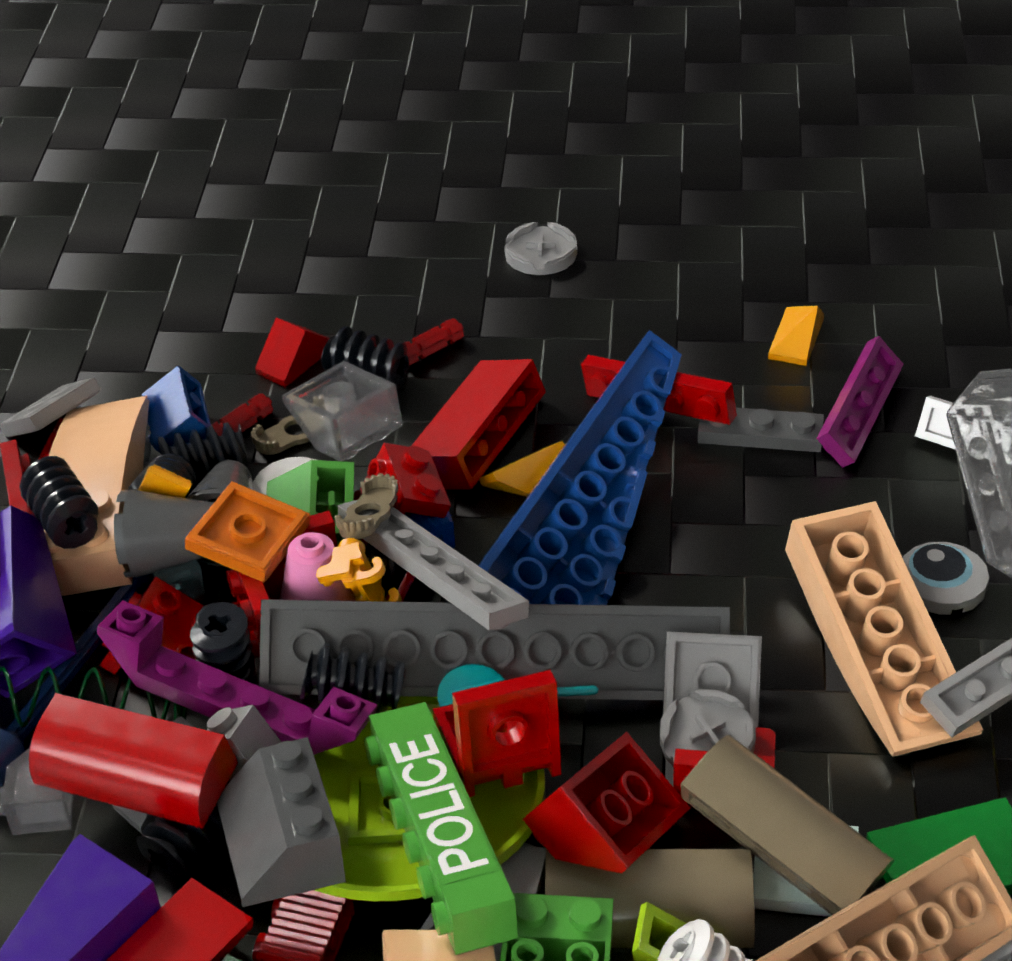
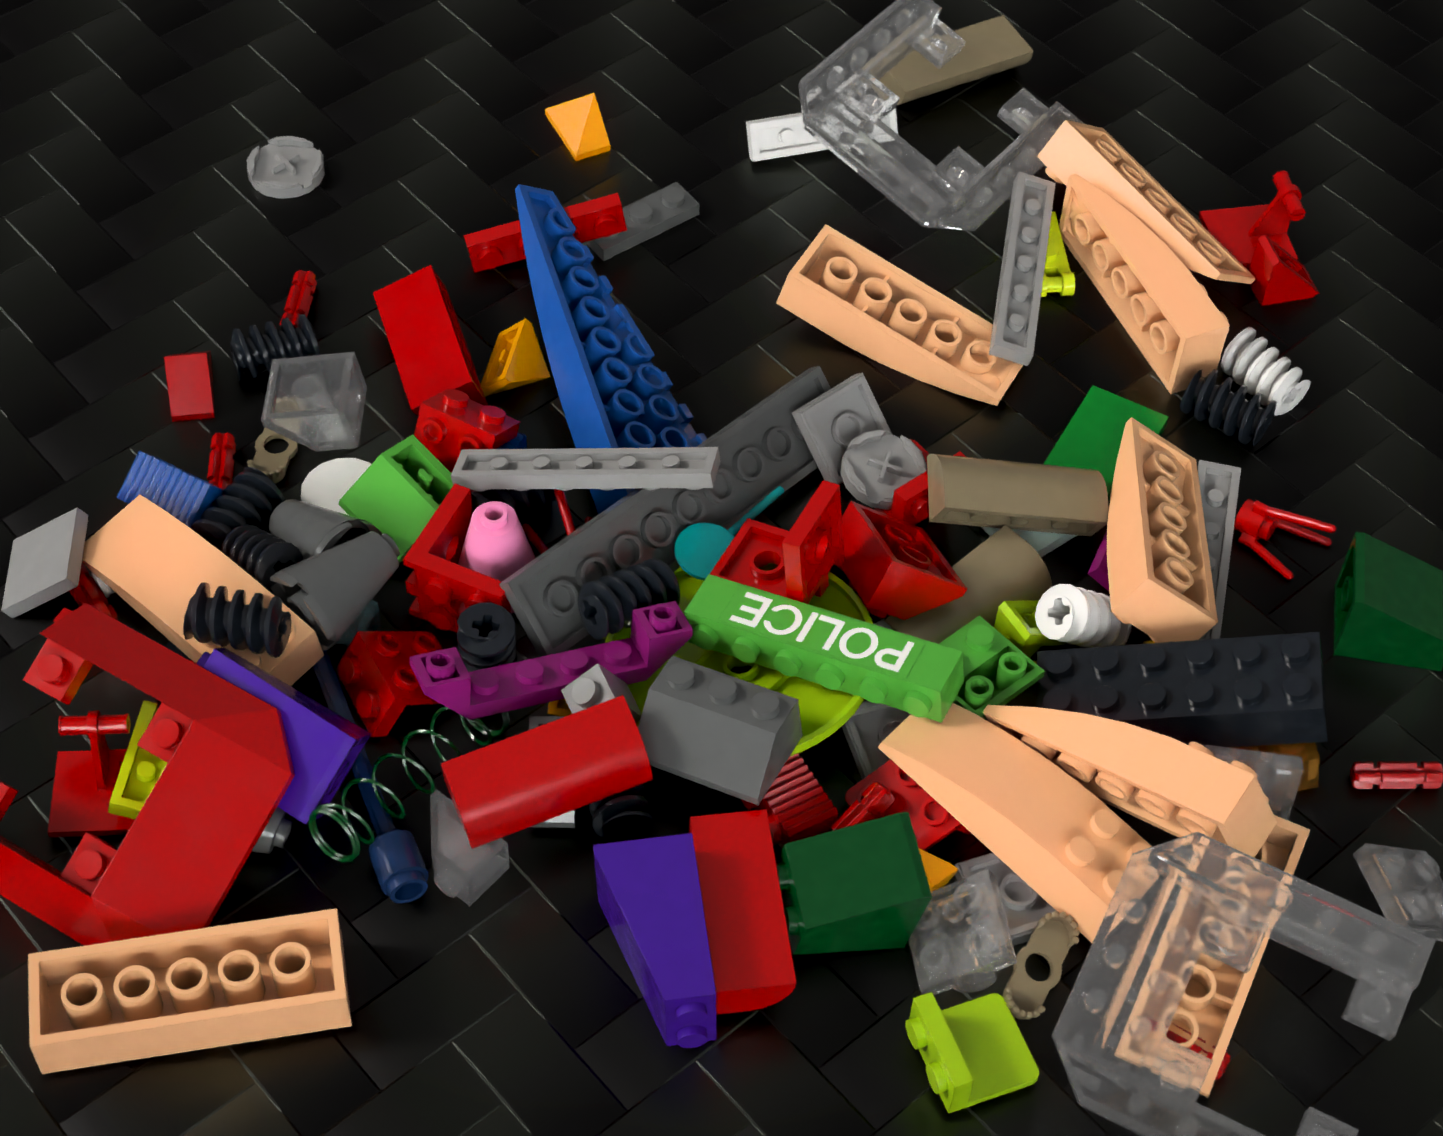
camera: 50 degrees left, 10 degrees up
light orange slope [138,464,192,498] -> none
orange tile [185,481,310,583] -> none
light orange piece [316,538,402,602] -> none
dark tan piece [335,473,398,539] -> none
magenta plate [816,336,904,468] -> none
tile [903,542,989,615] -> none

